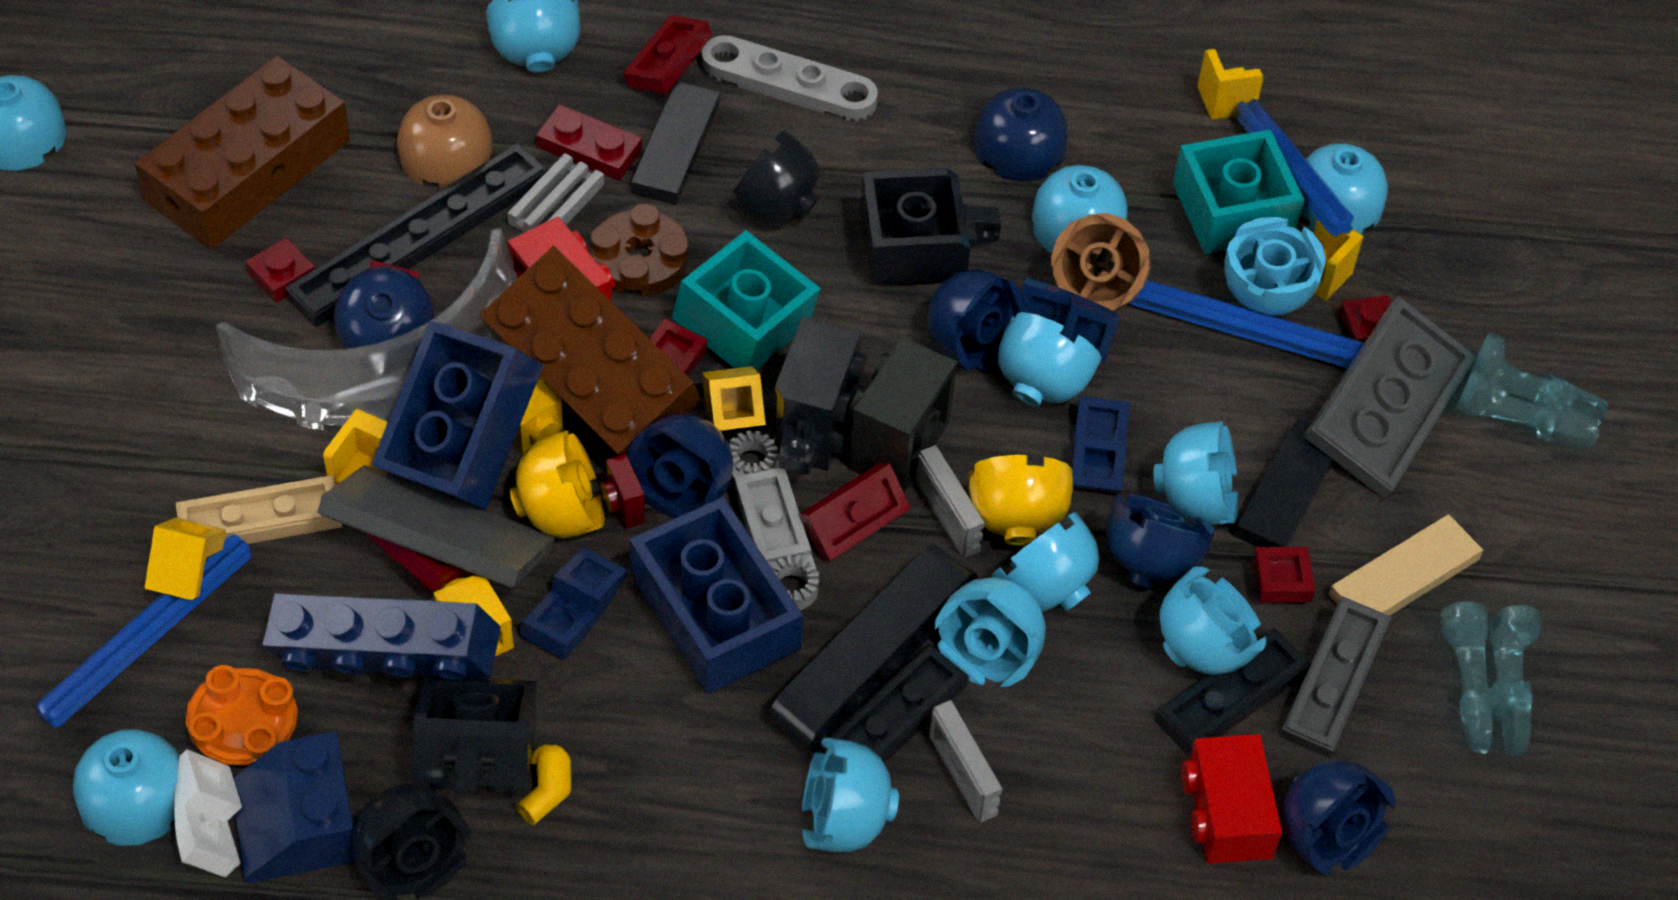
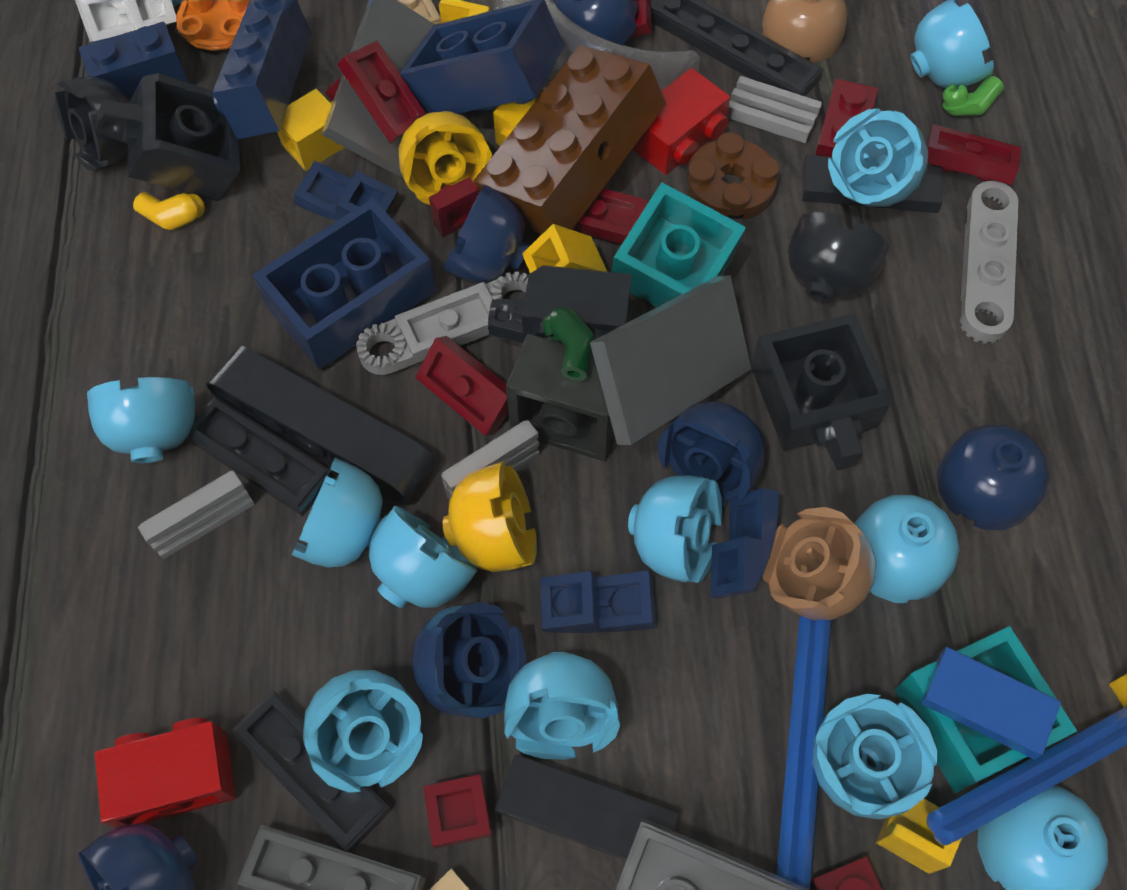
camera: 85 degrees right, 10 degrees up
none -> dark red plate [337,40,426,143]
none -> dark green arm [543,307,595,381]
none -> dark grey tile [590,275,751,445]
none -> medium azure cylinder [828,108,928,207]
none -> blue tile [920,647,1061,760]
none -> bright green arm [943,76,1004,116]

